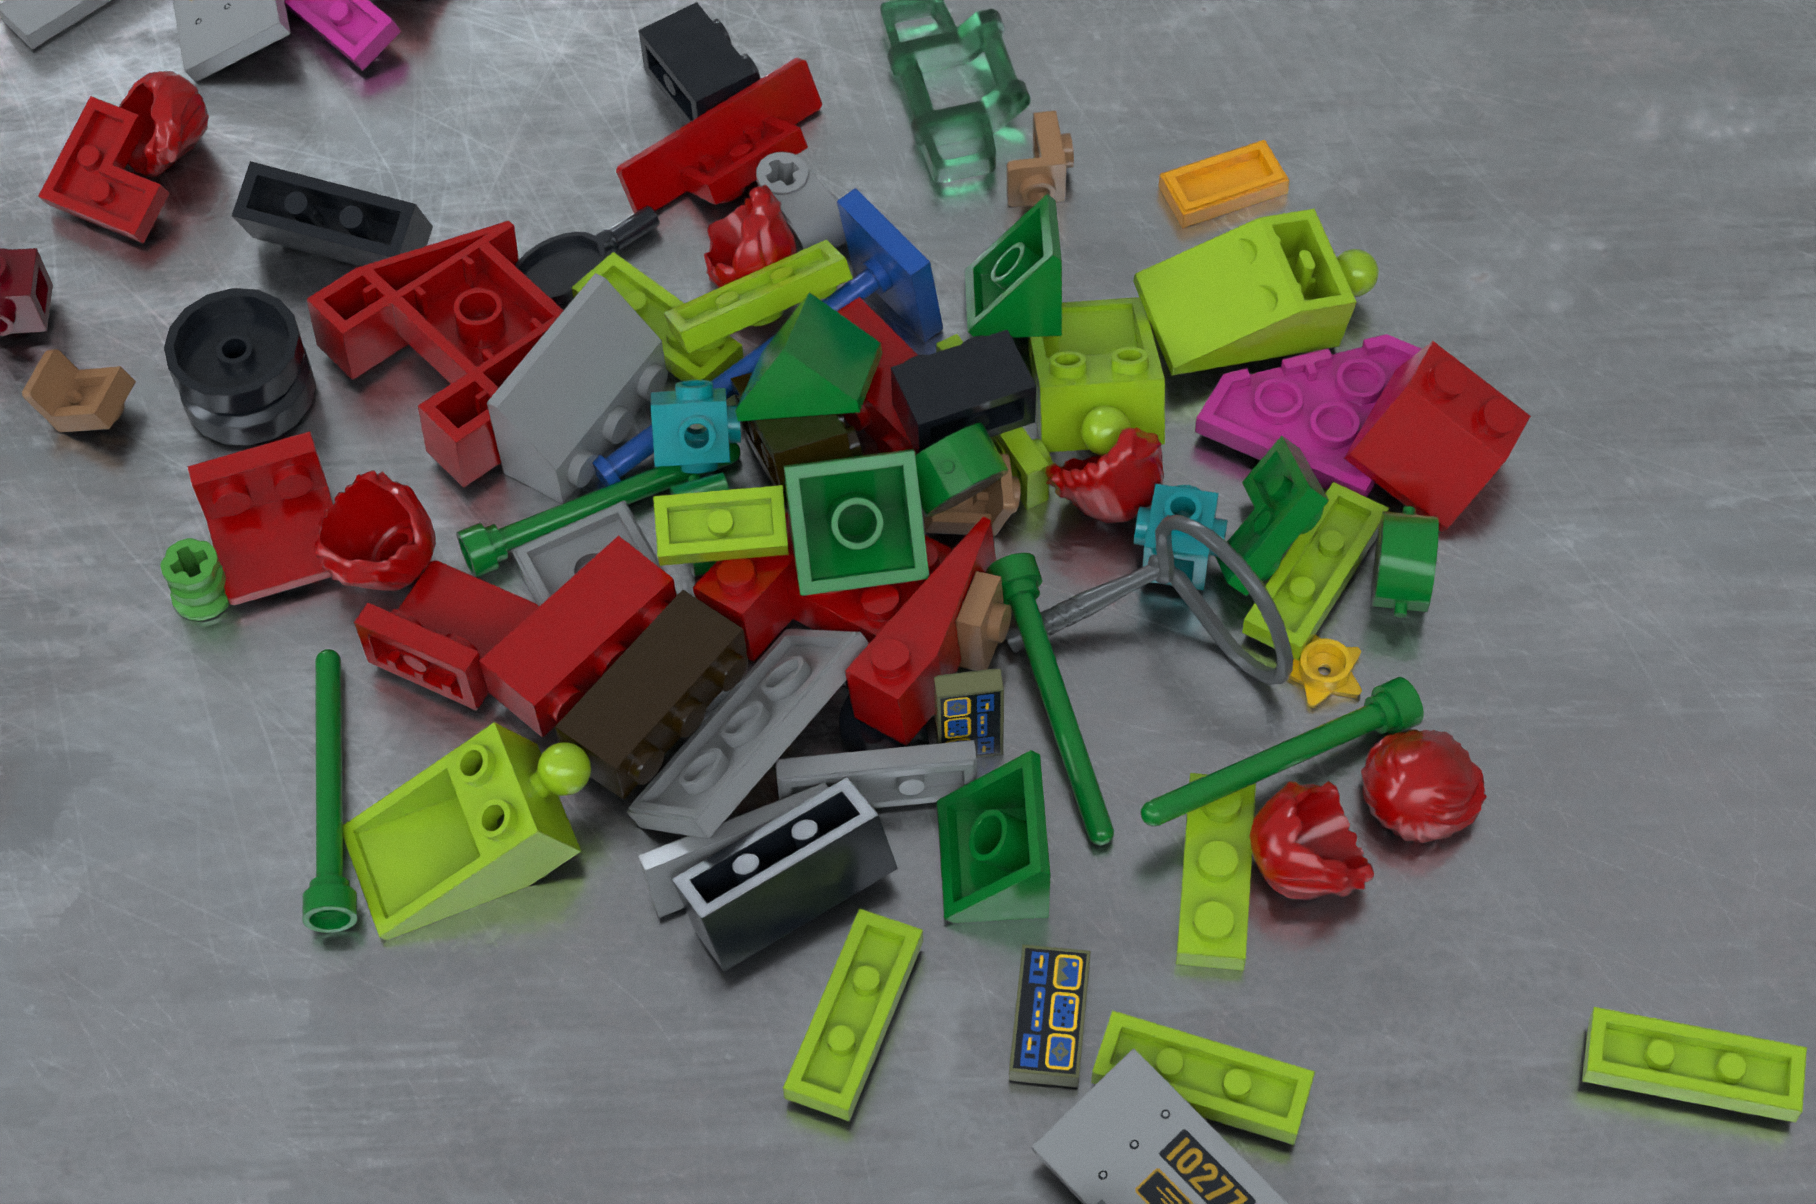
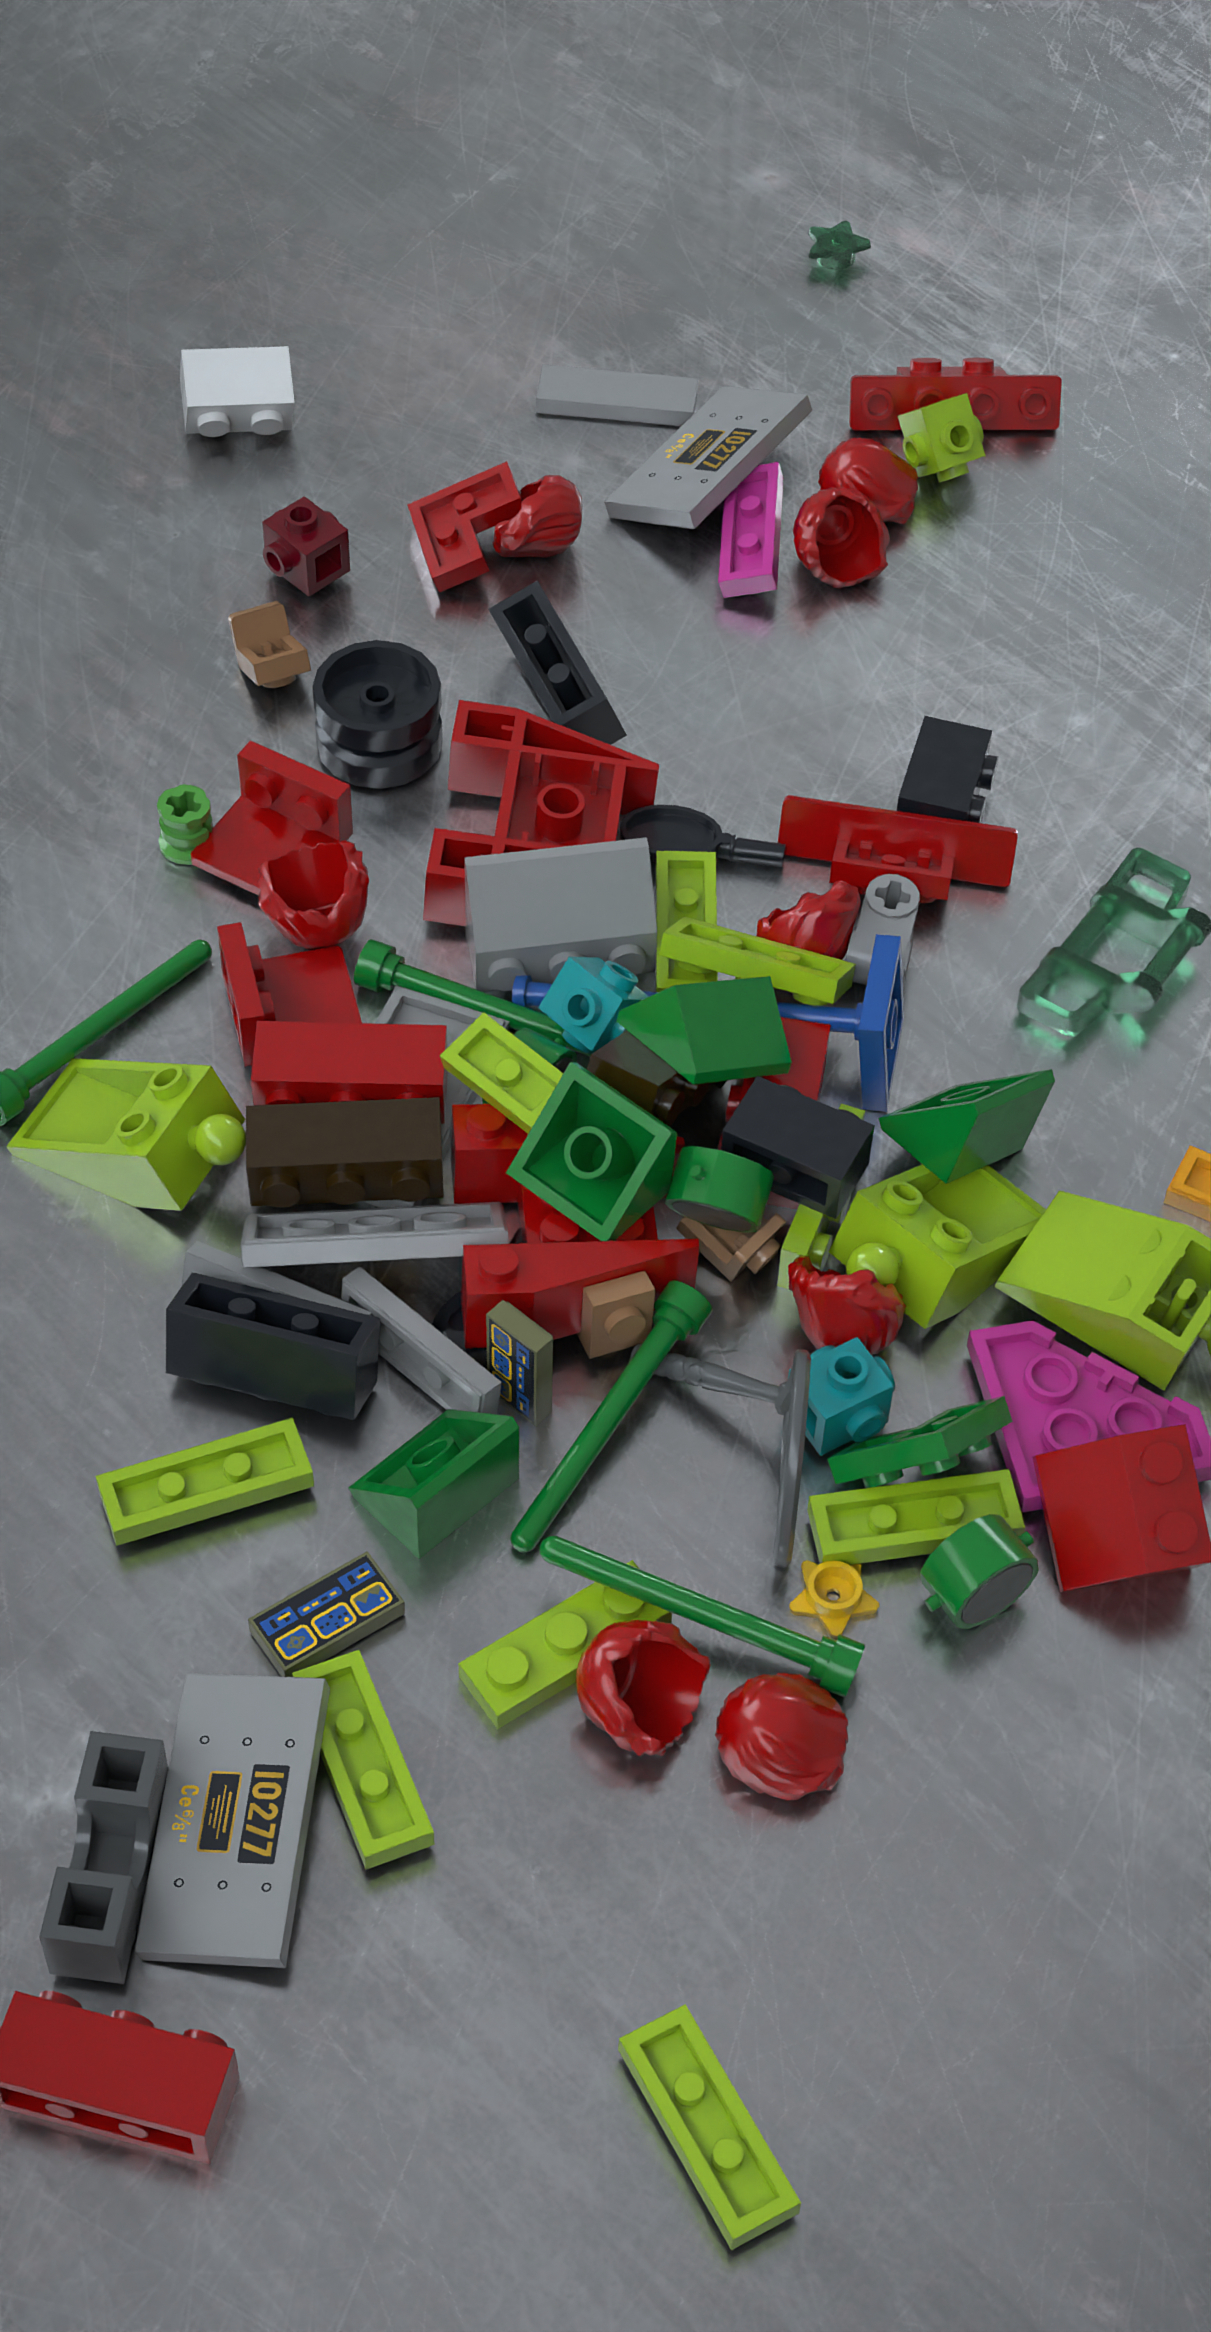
camera: 45 degrees right, 5 degrees down
medium nougat bracket [1006,110,1074,207] -> none

